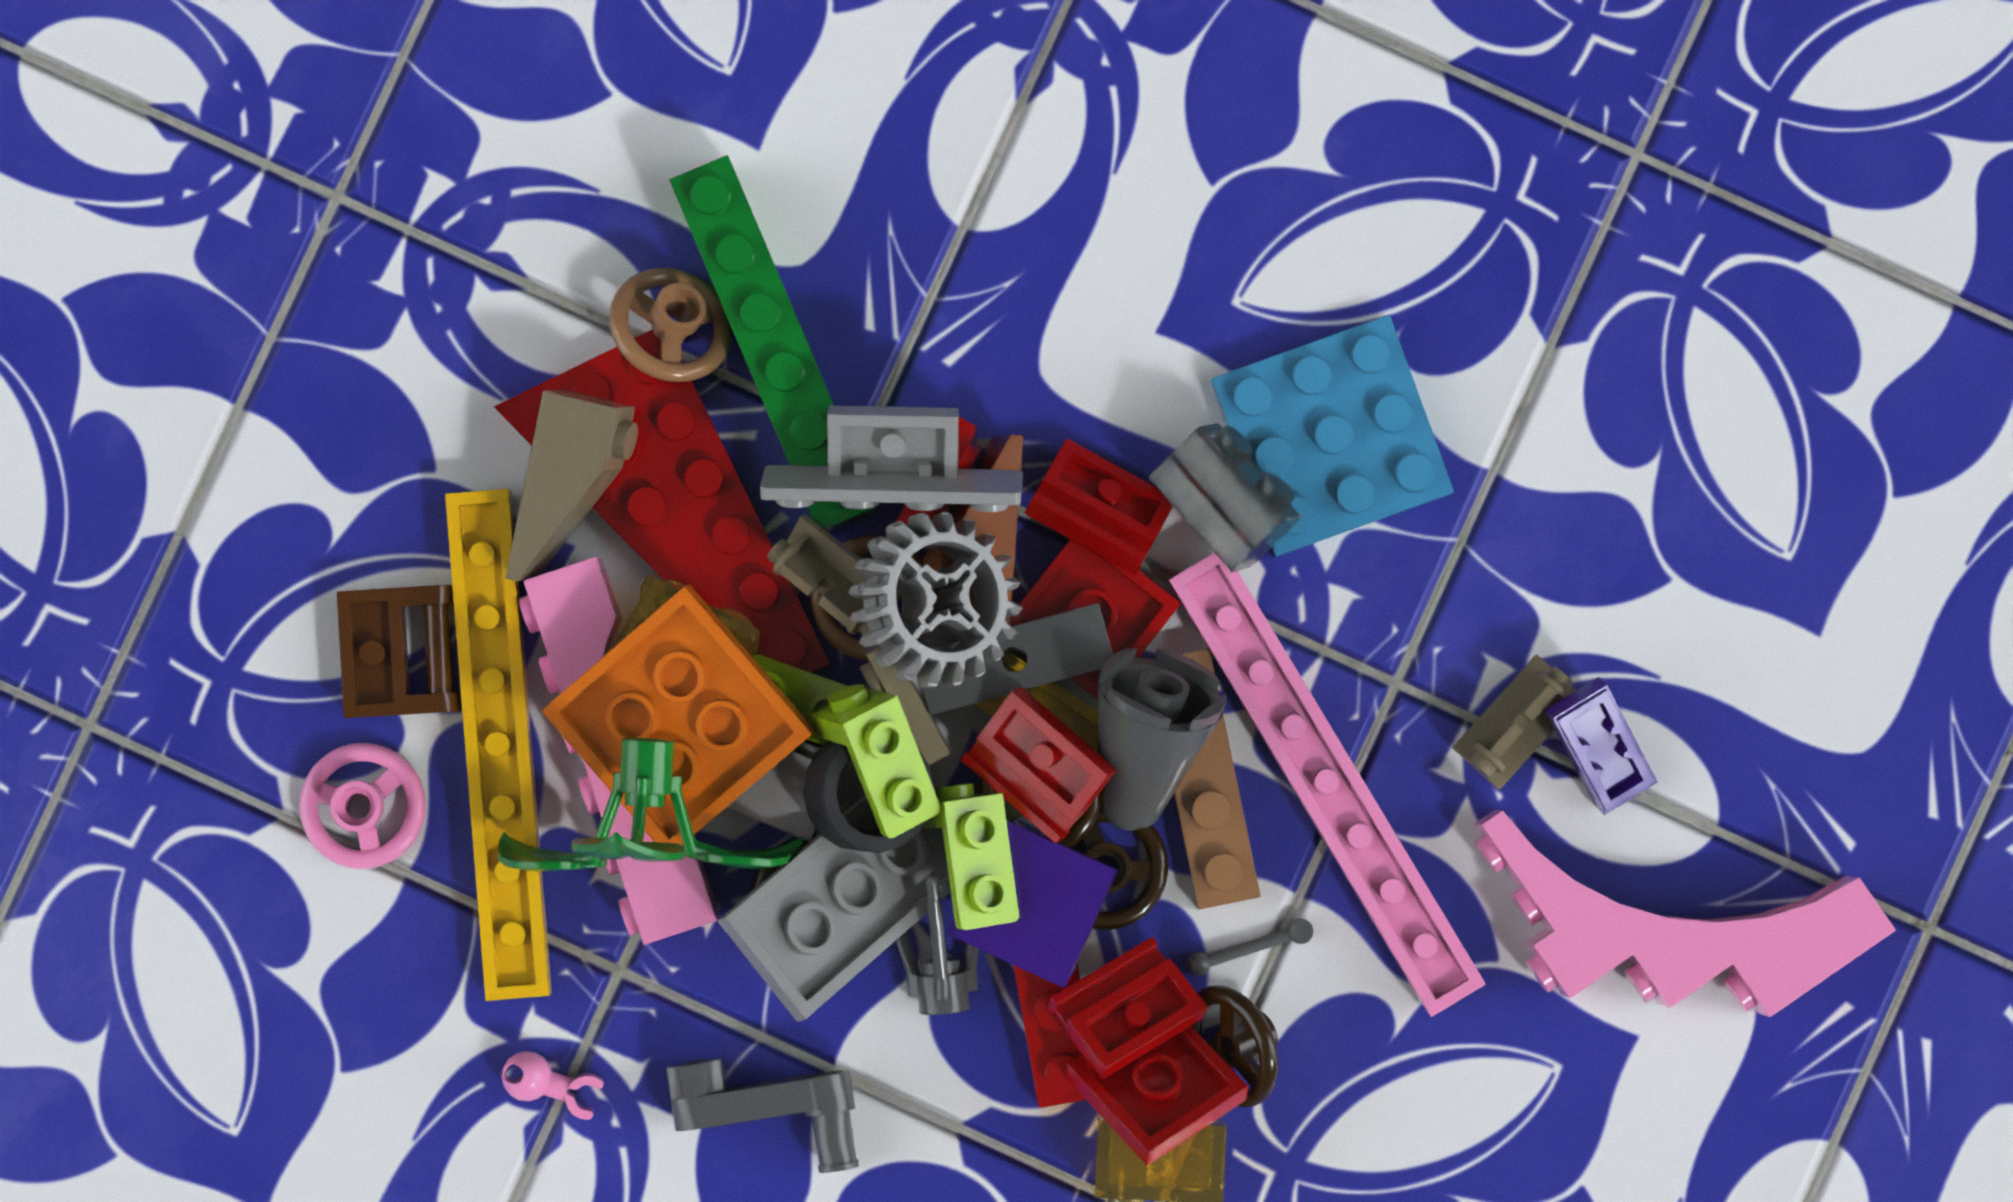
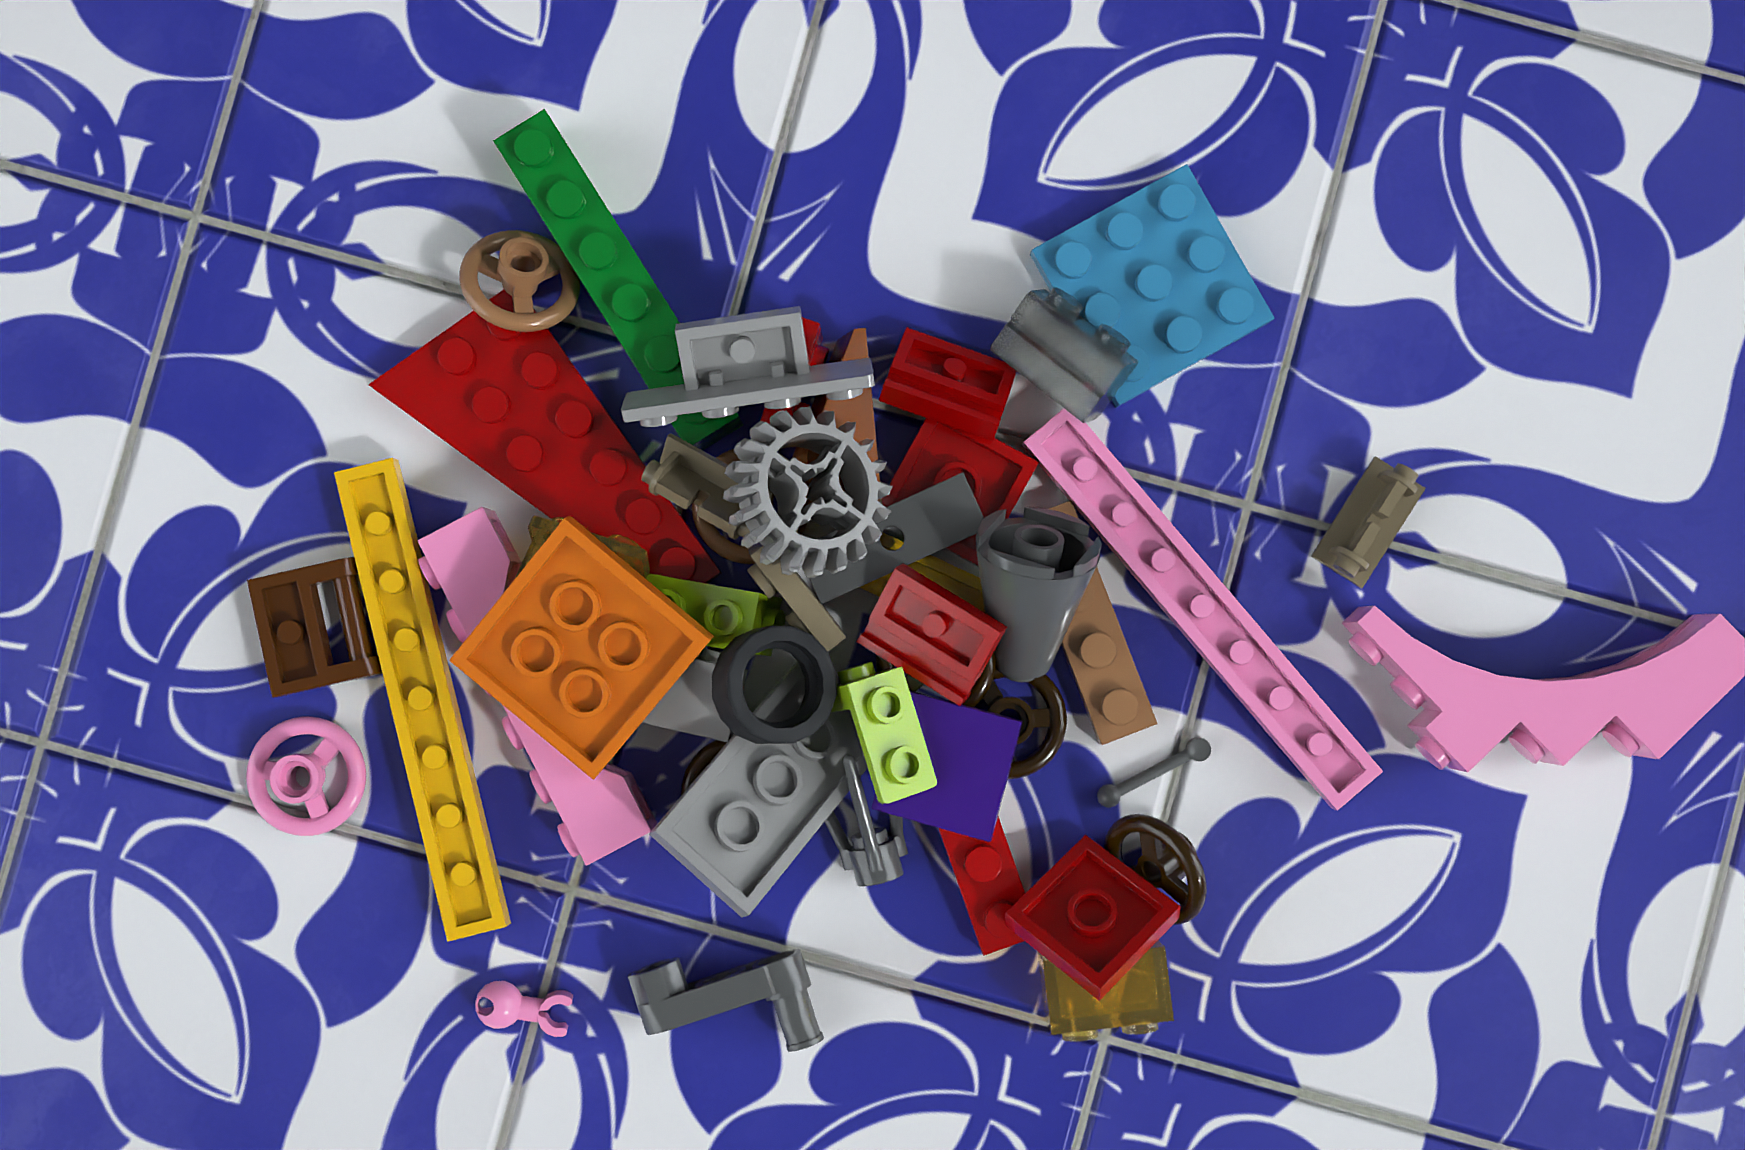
camera: 10 degrees left, 0 degrees up
green plant [498,738,803,871] -> none
dark tan slope [505,390,638,581] -> none
lime bracket [810,684,941,838] -> none
red plate [1047,936,1208,1080] -> none
plate [1545,677,1658,815] -> none

